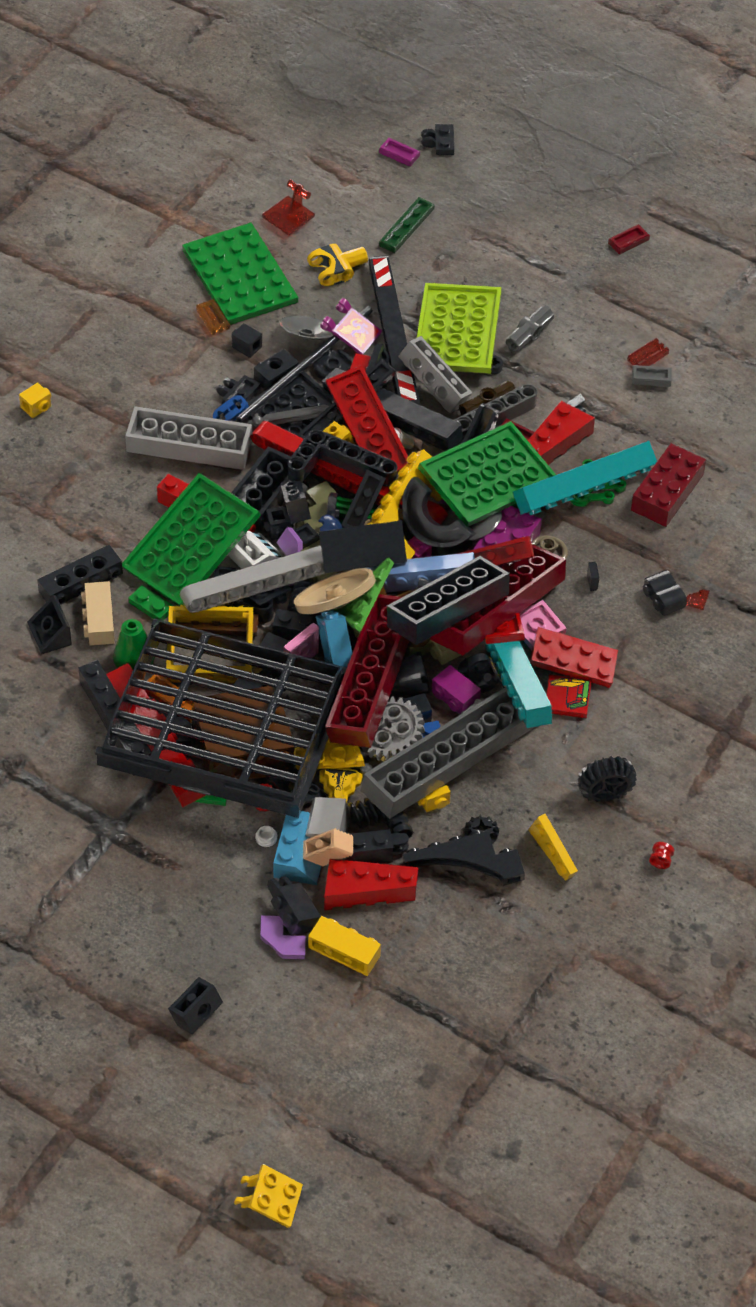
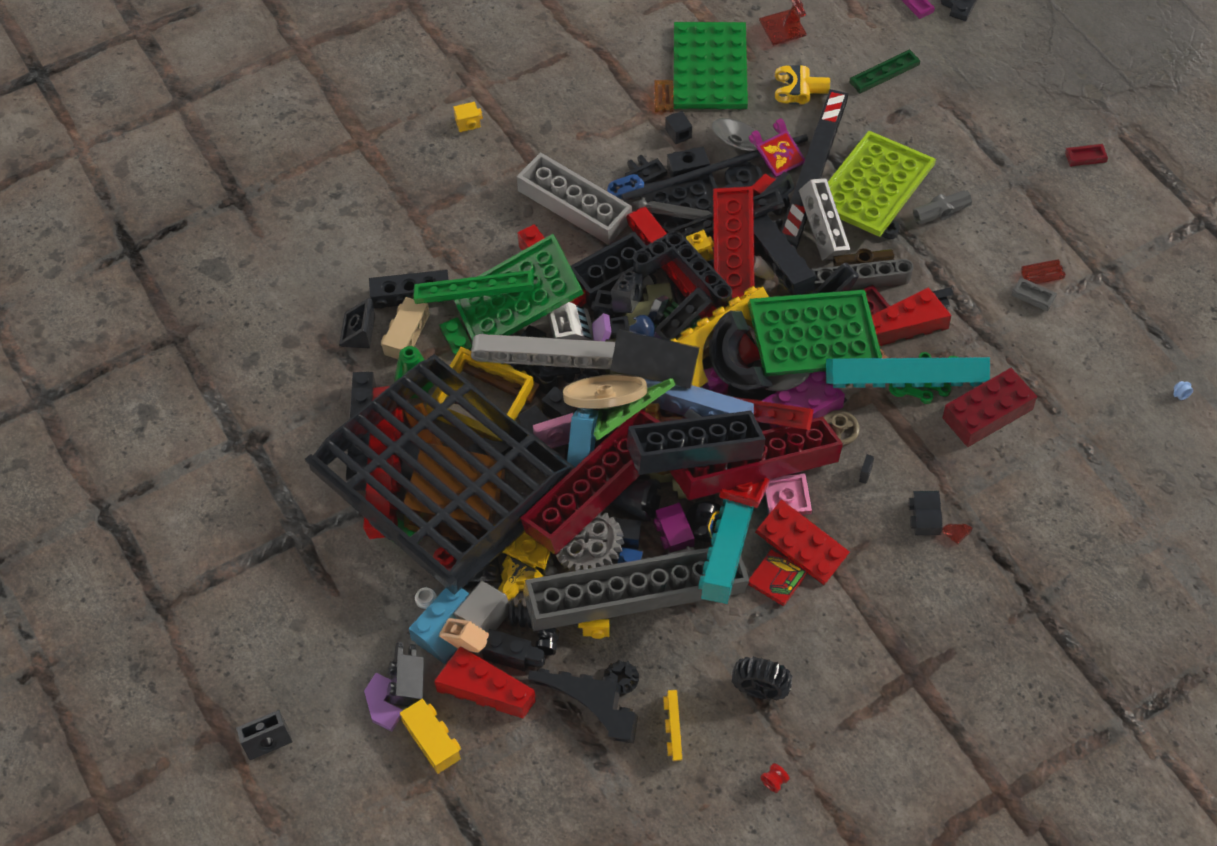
camera: 30 degrees right, 5 degrees up
none -> green plate [414,270,534,304]

